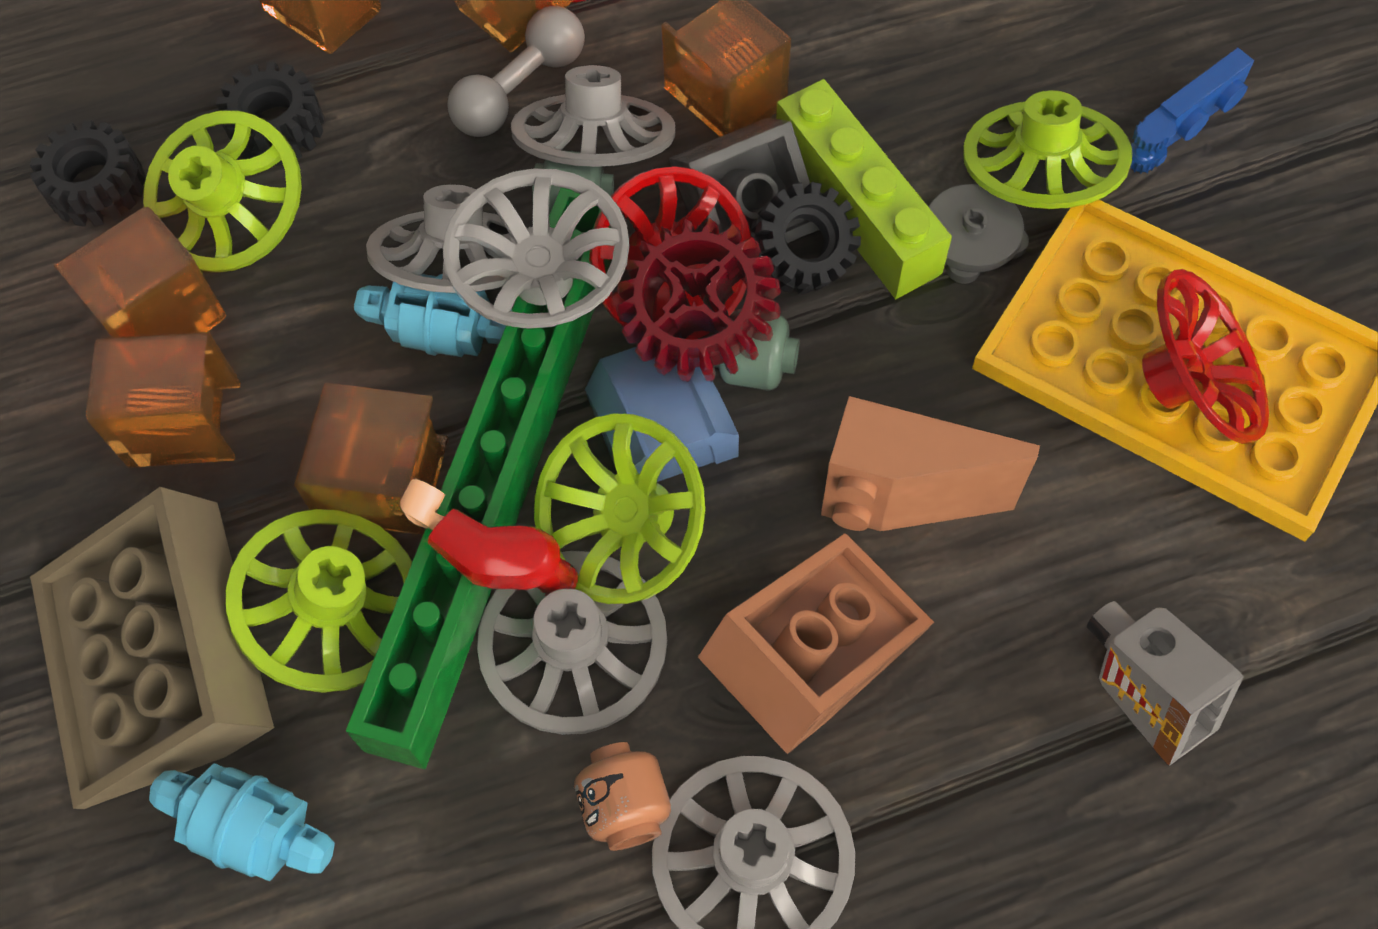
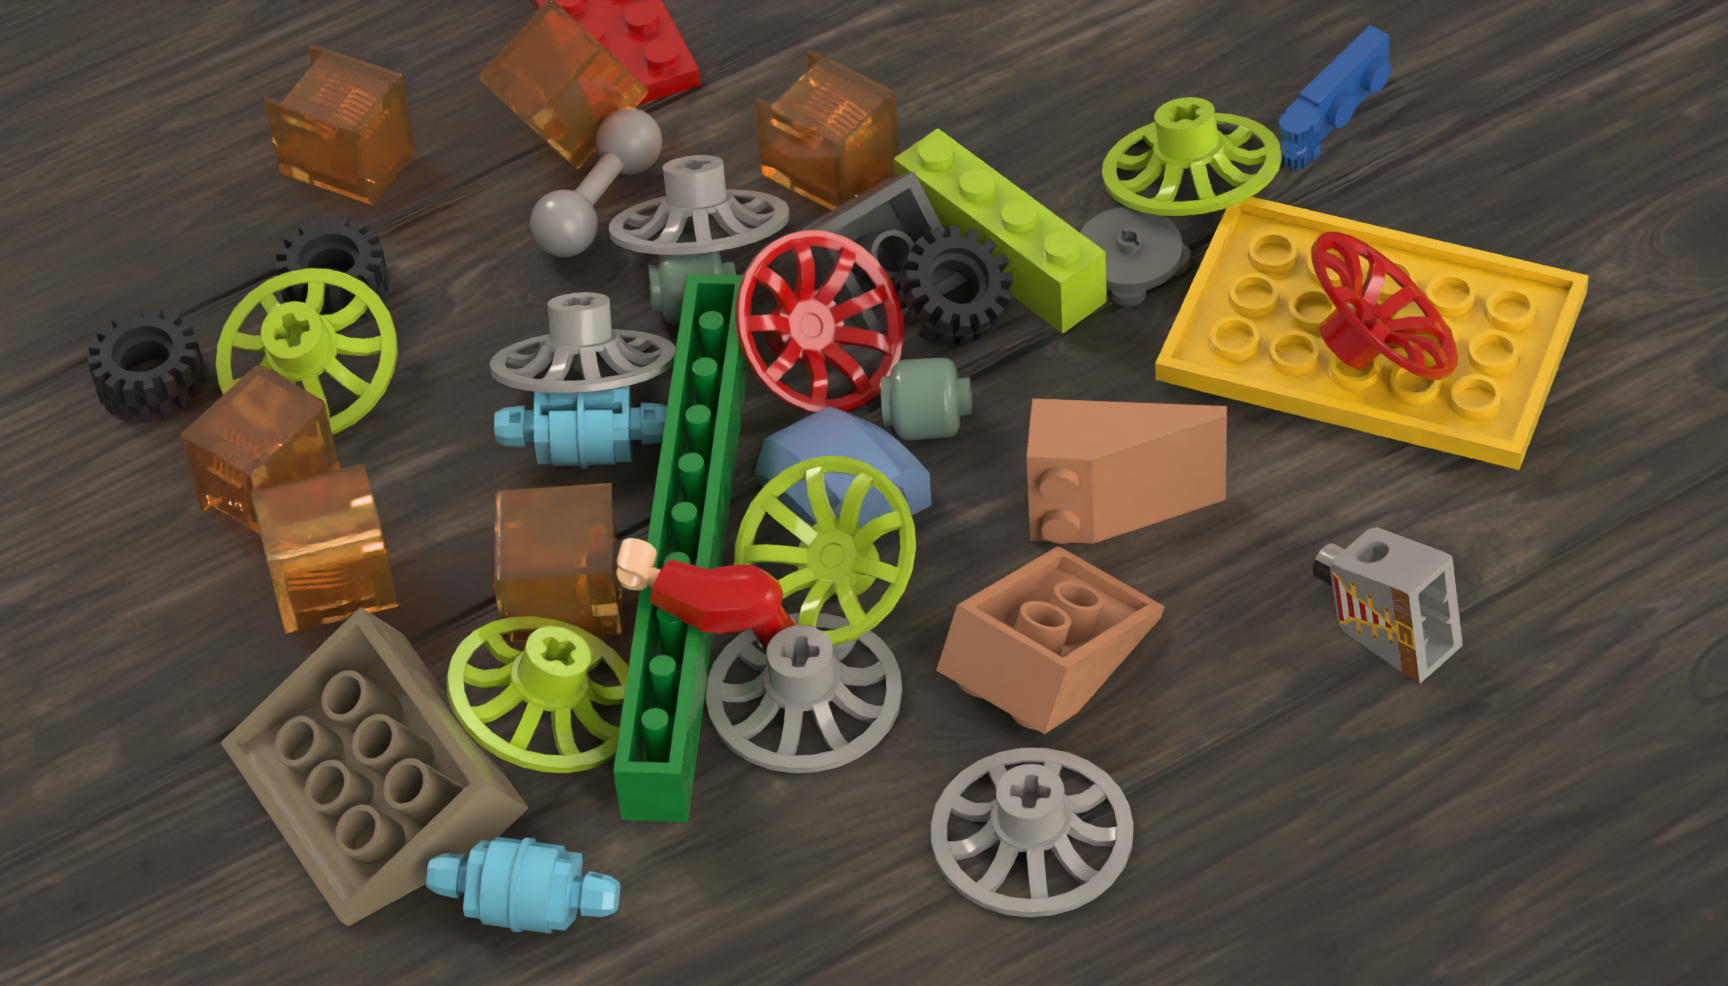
camera: 10 degrees left, 15 degrees down
light grey wheel [443,168,630,329] -> none
nougat head [574,742,671,851] -> none
dark red gear [616,218,781,382] -> none

